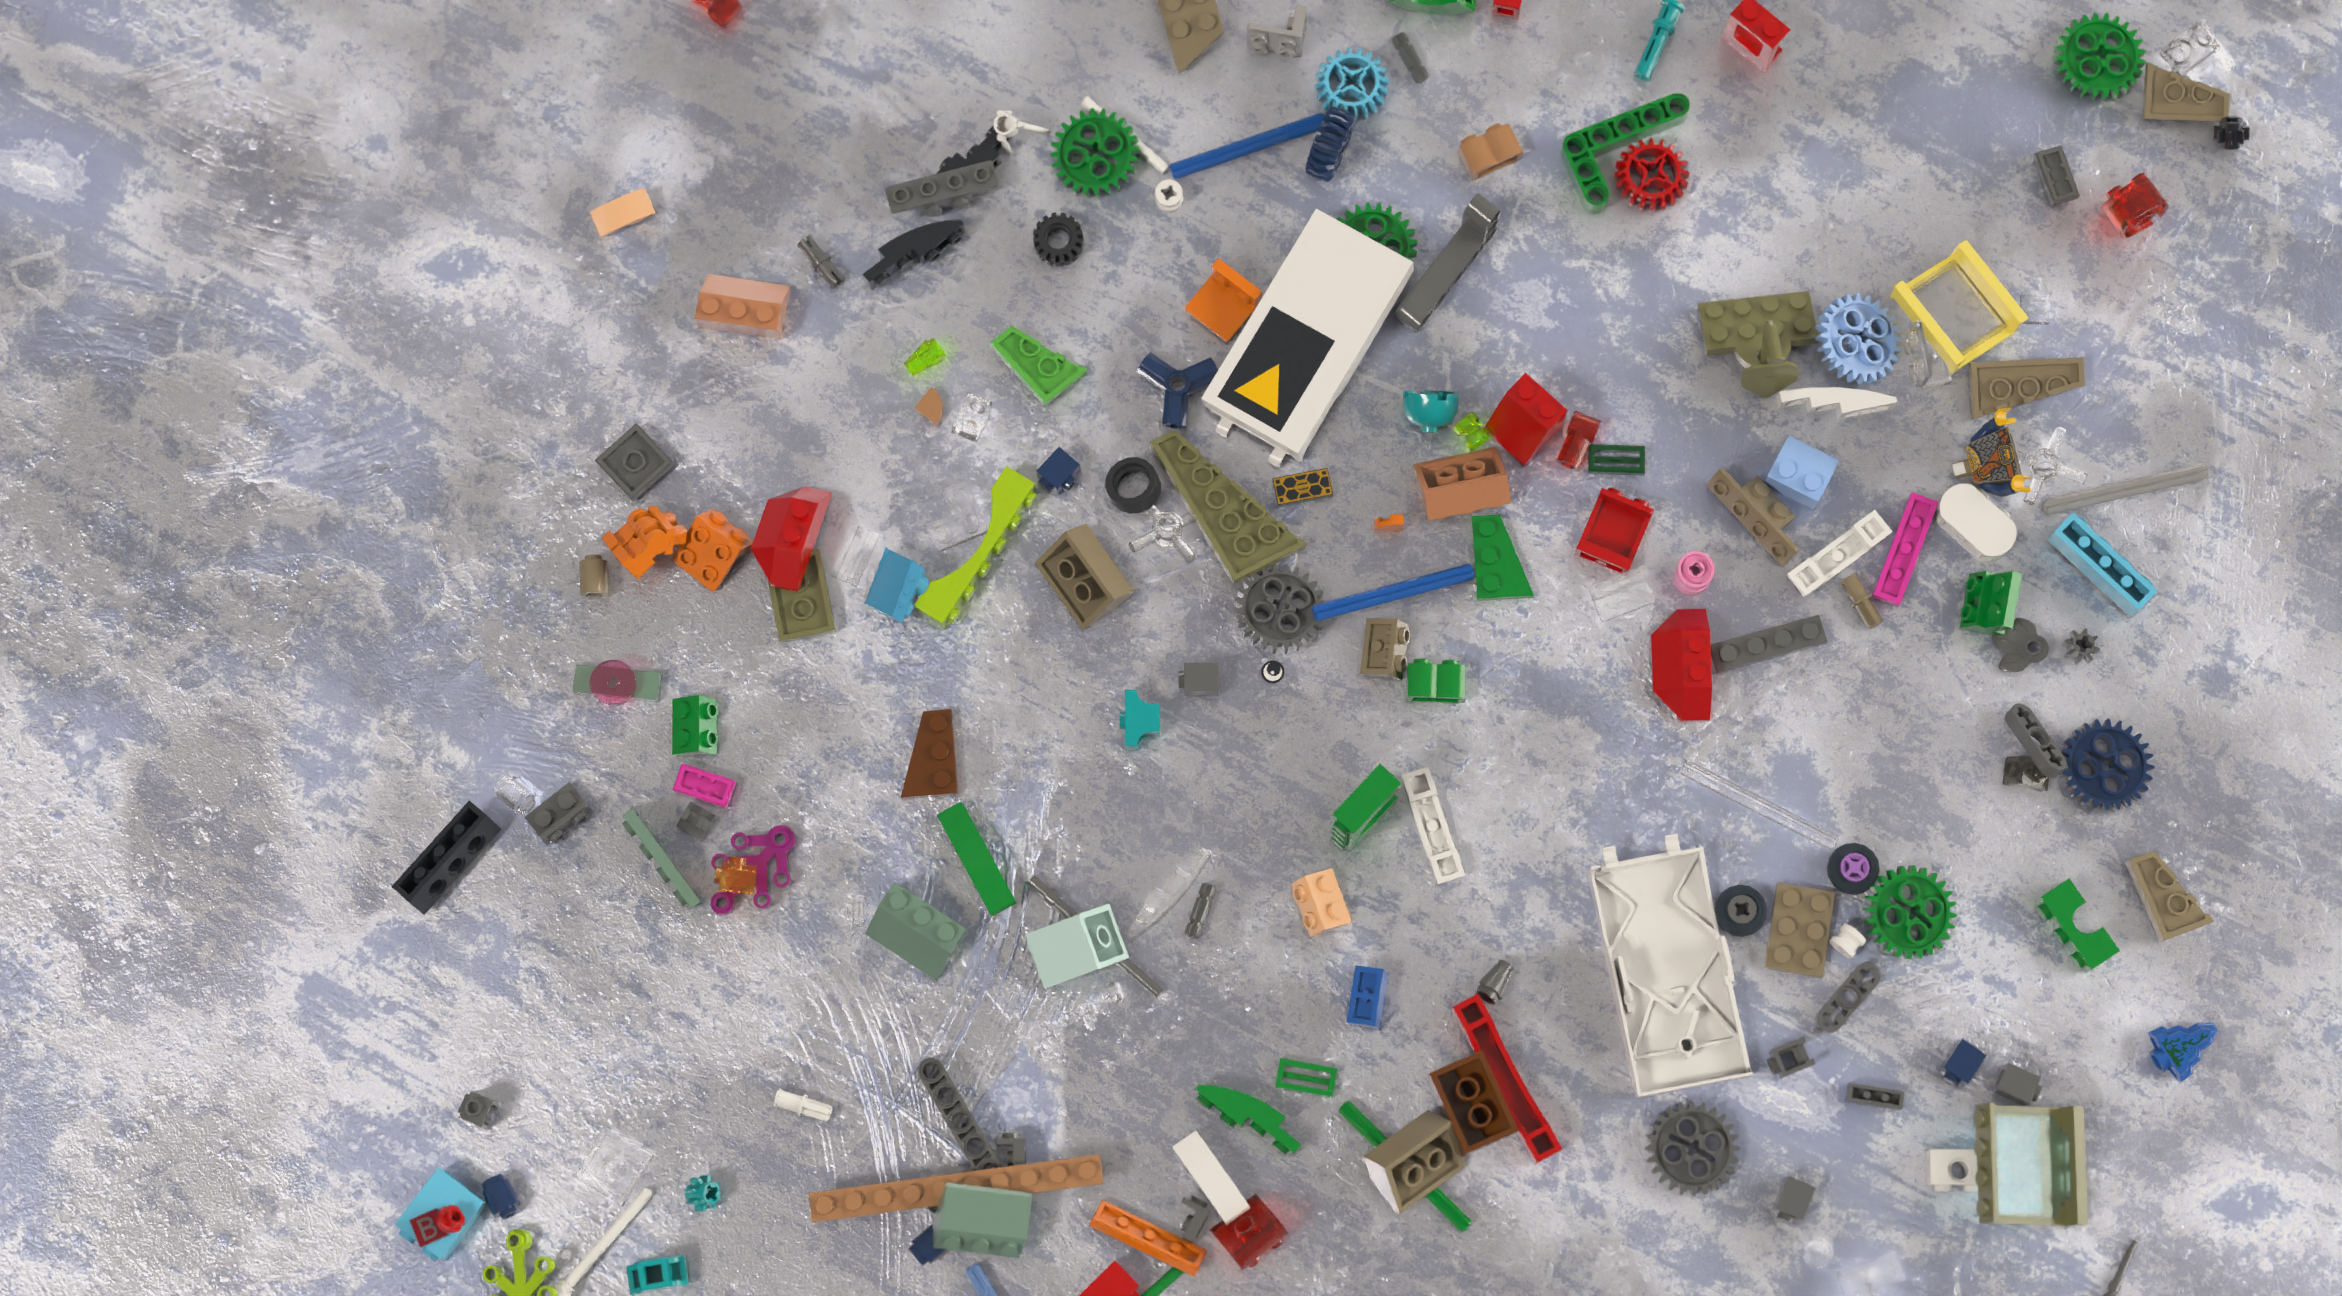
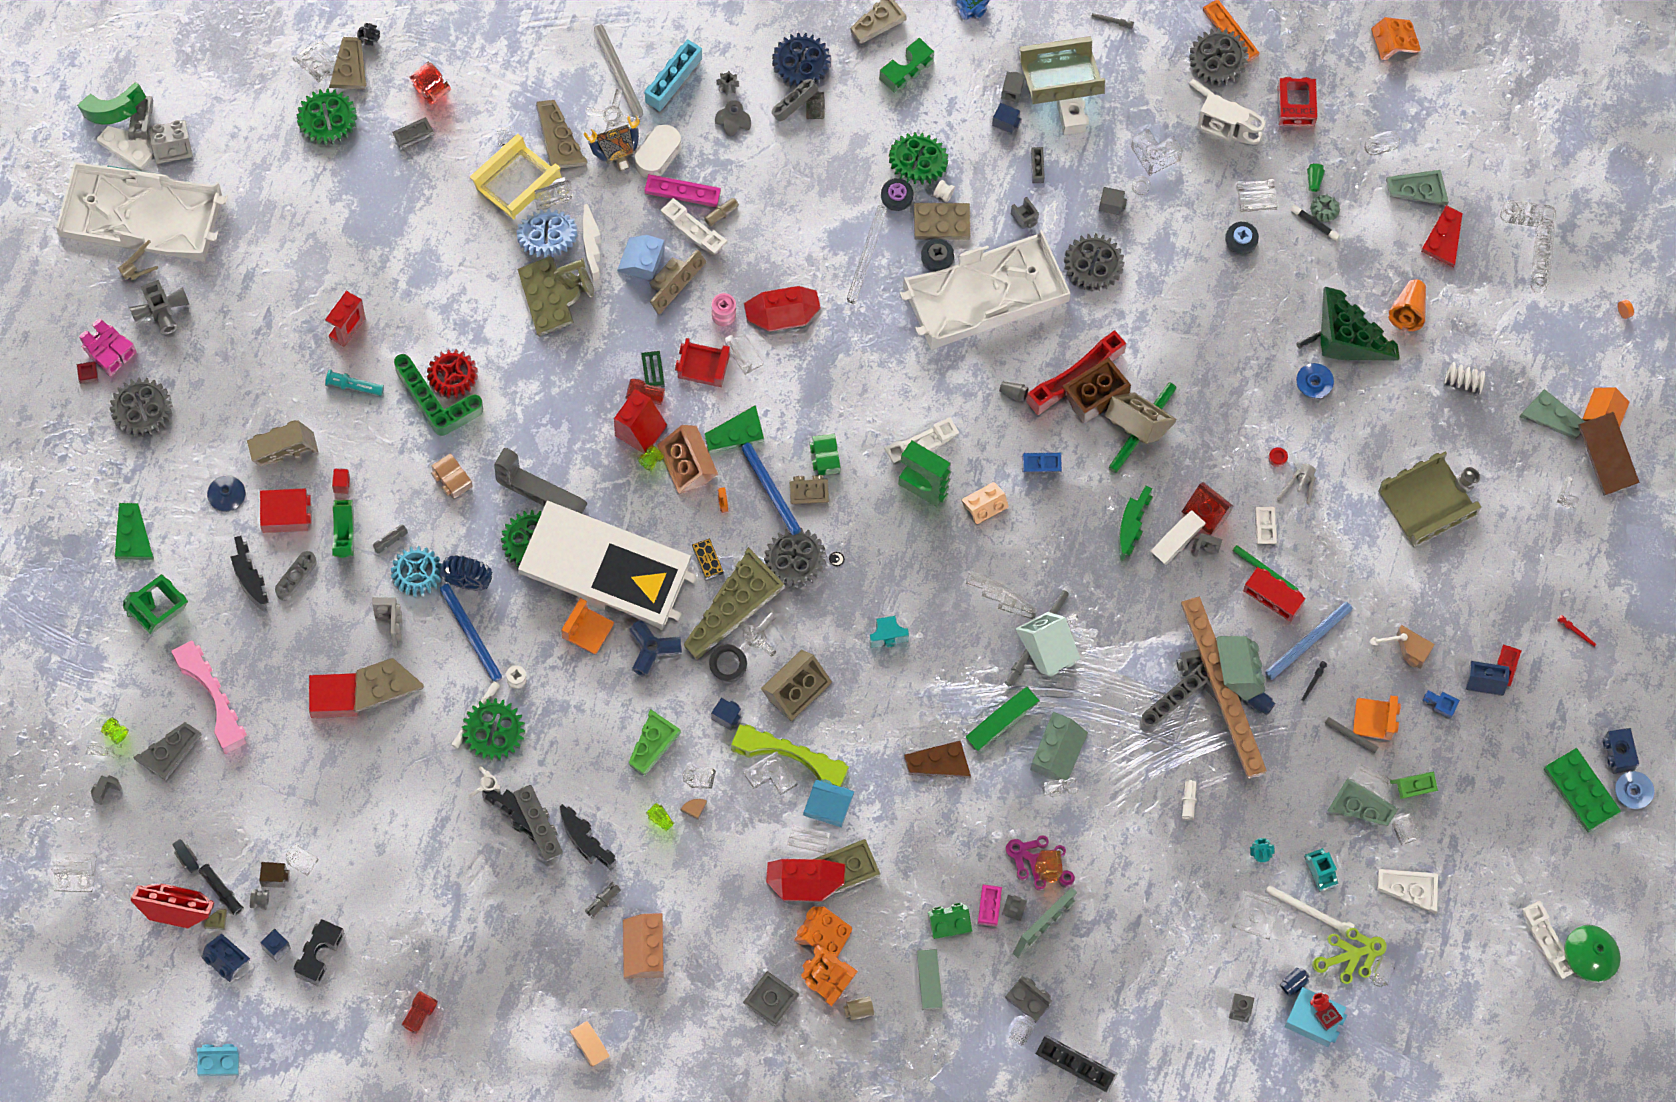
camera: 110 degrees left, 10 degrees down
clear pink piece [590,660,637,706] -> none
black tyre [1033,212,1084,267] -> none
orange tile [1089,1200,1207,1277] -> none
dark grey brick [1179,663,1219,696] -> none
dark grey axle [1185,883,1216,939] -> none
green tile [1275,1058,1337,1098] -> none
teal cylinder [1403,390,1459,432] -> none
dark grey plate [1711,615,1828,674] -> none
dark grey beam [1815,963,1881,1034] -> none
green brick [1960,571,2022,635] -> none

